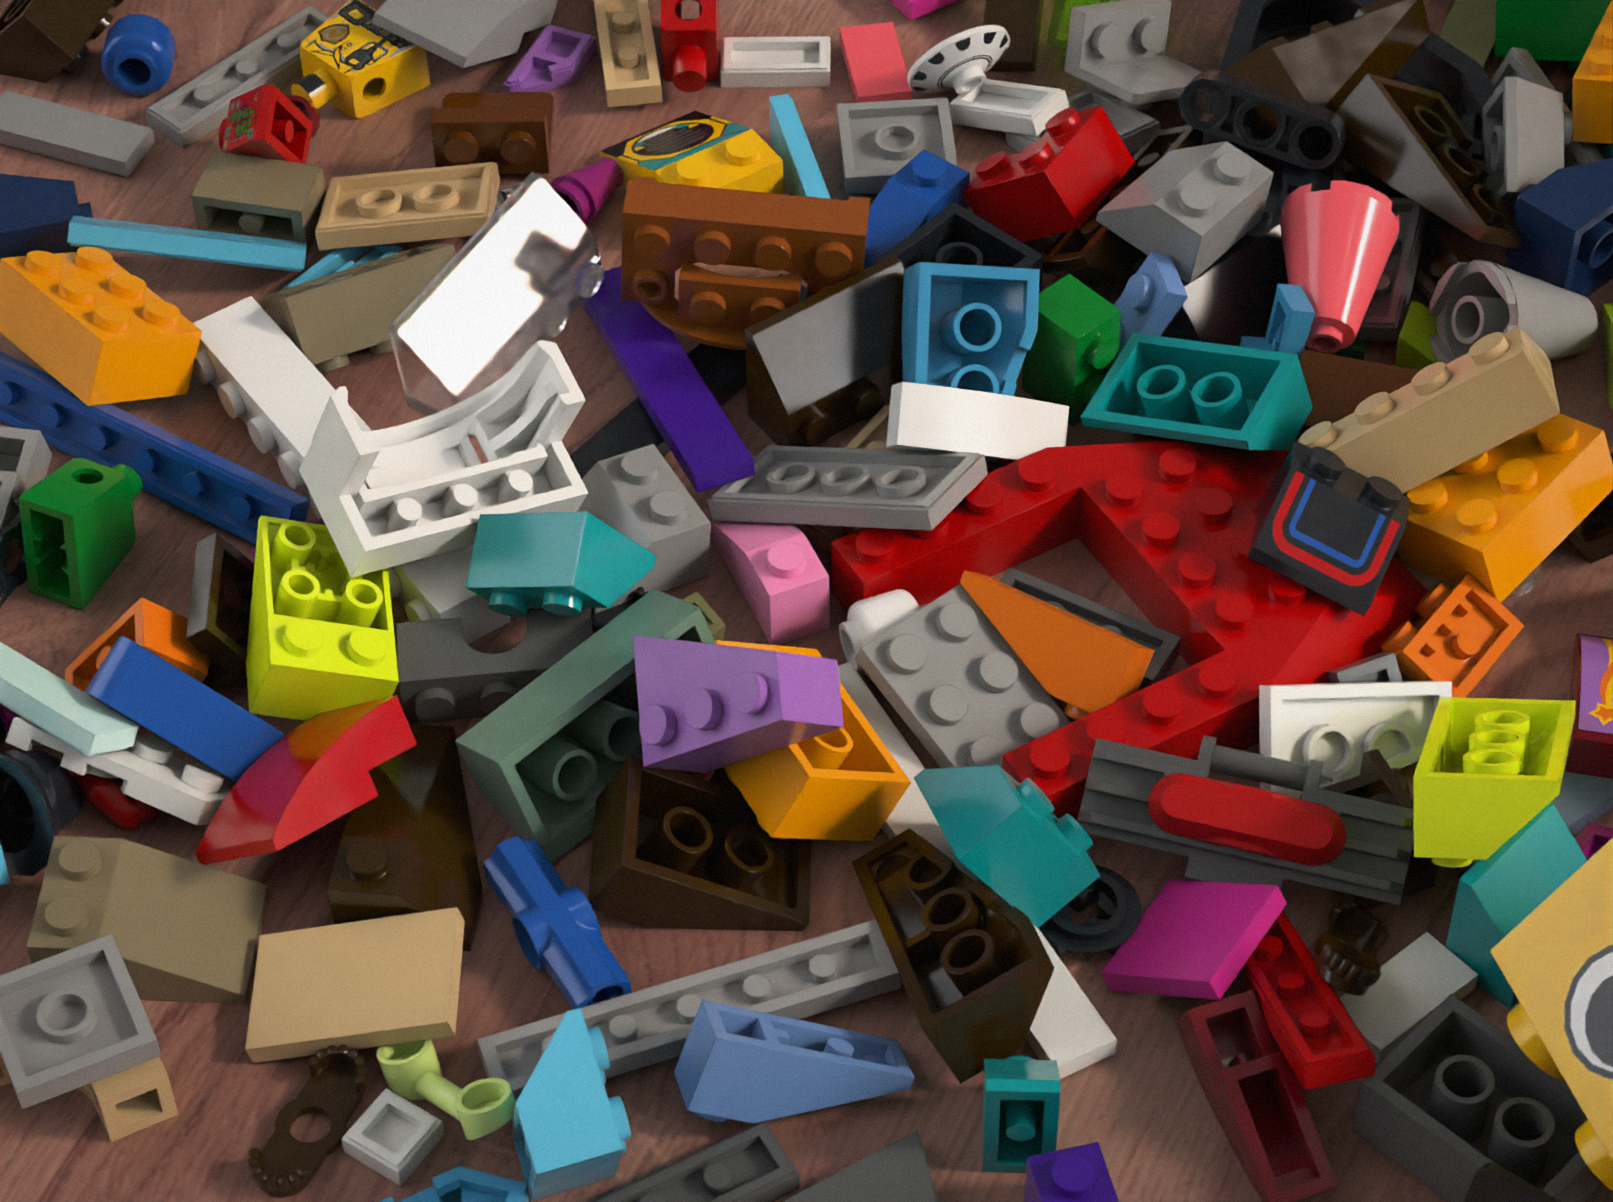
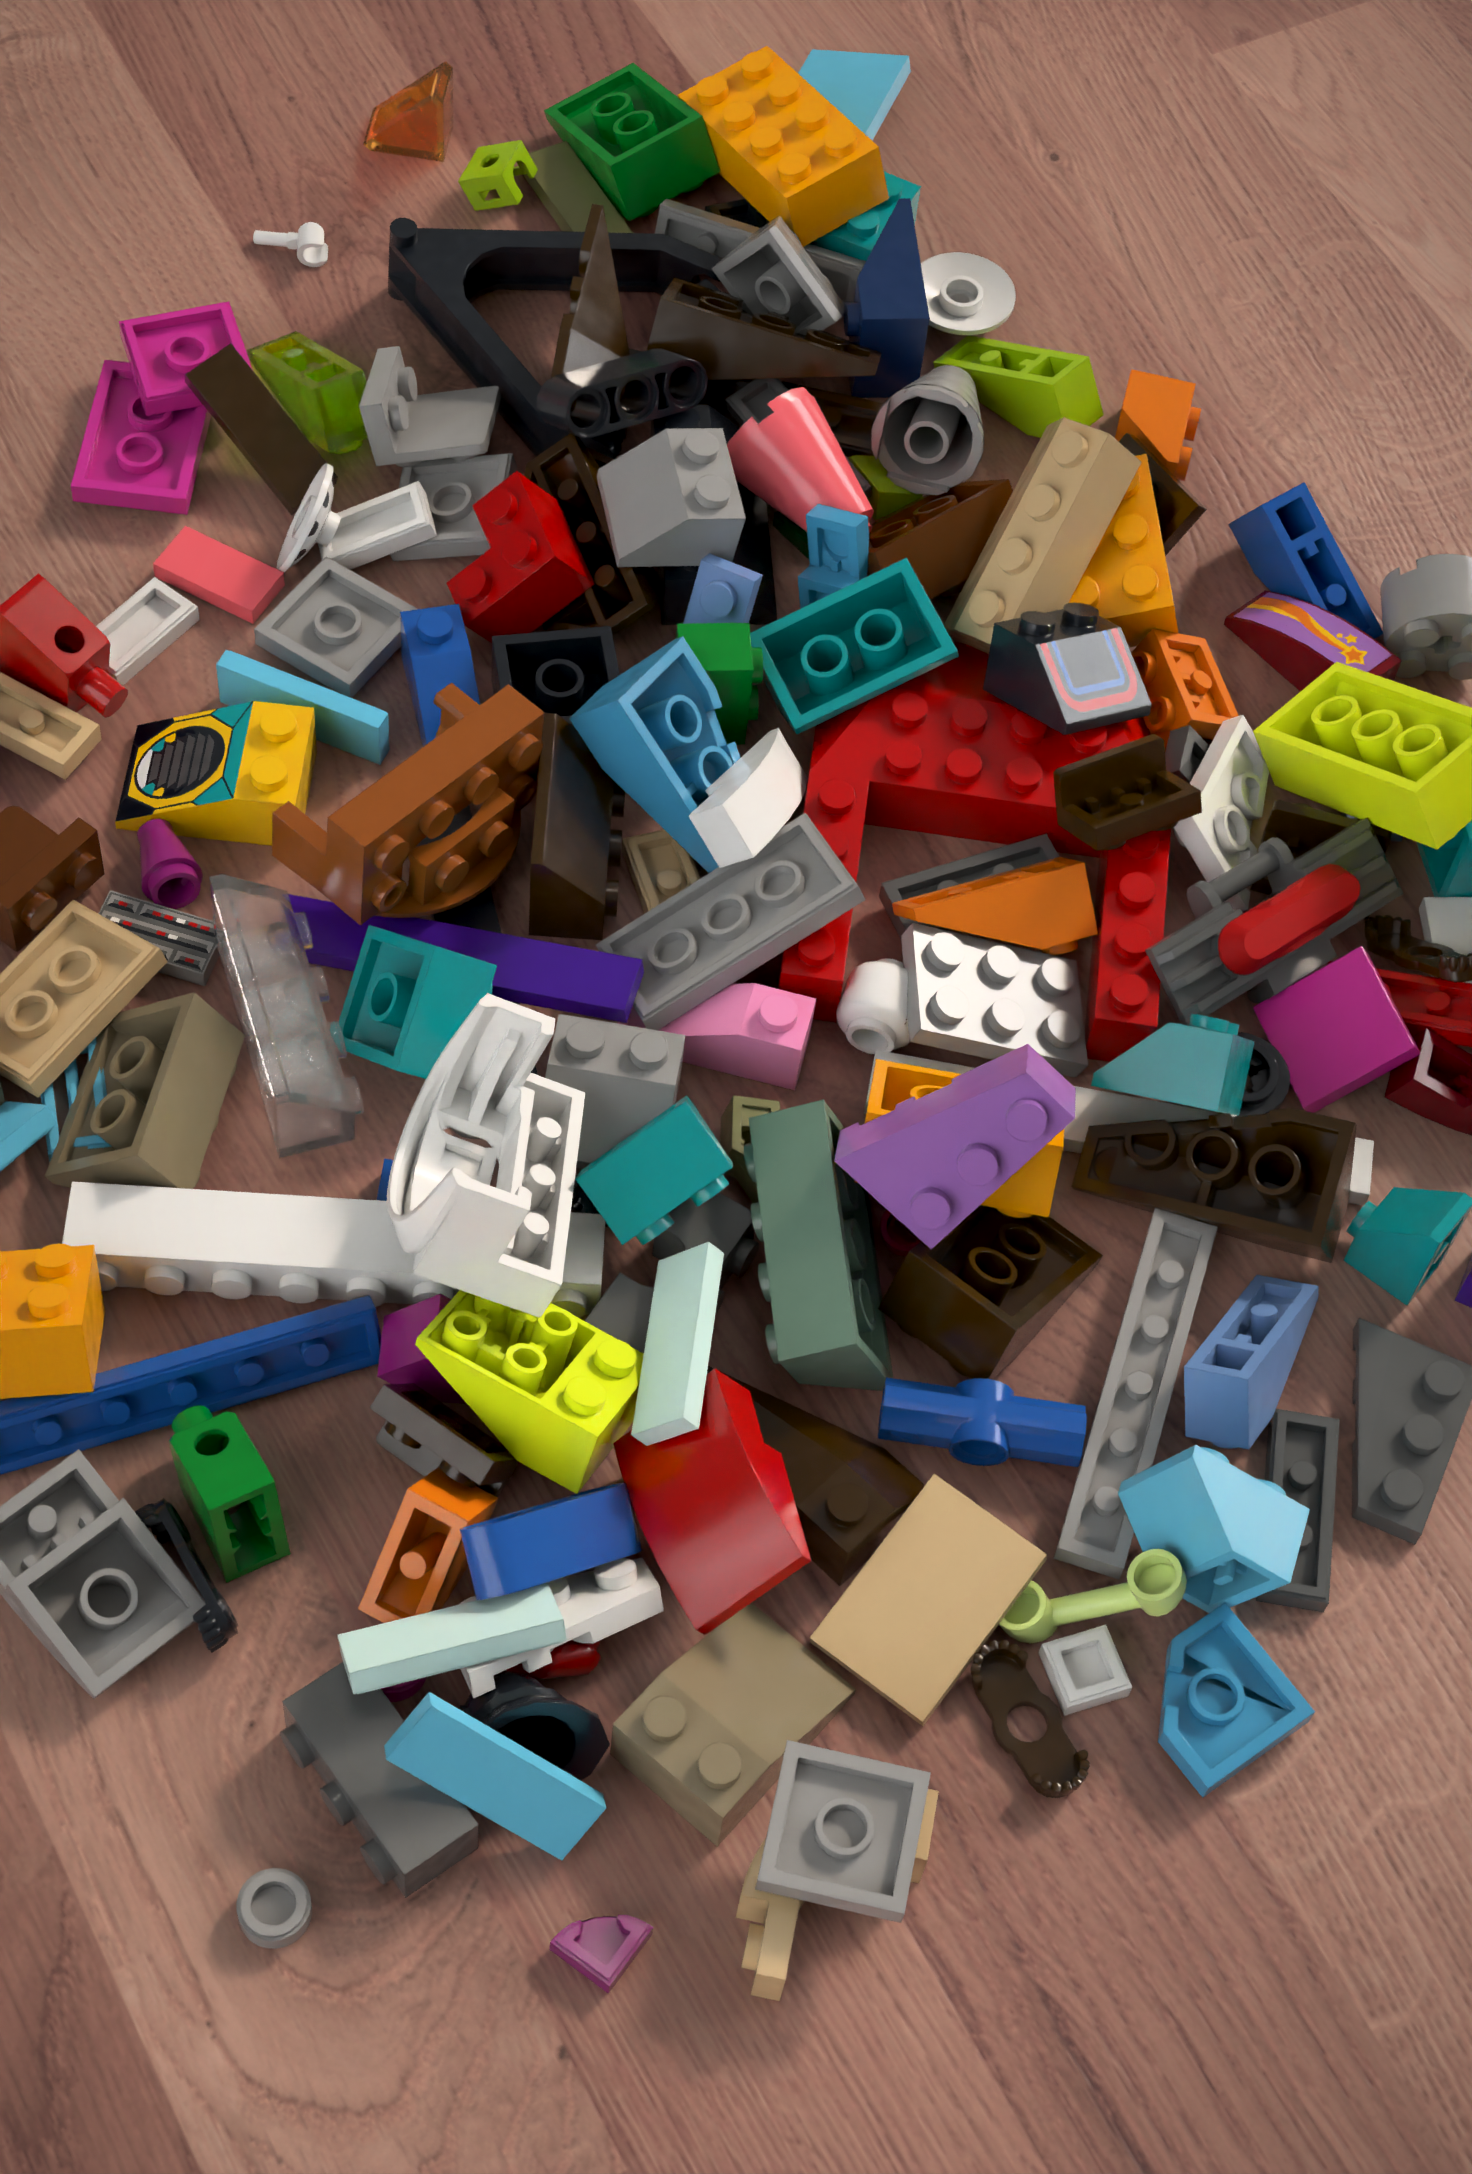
camera: 60 degrees left, 10 degrees up
none -> teal slope [331,925,497,1079]
none -> light aqua tile [631,1242,724,1446]
none -> dark brown bracket [1053,734,1202,851]

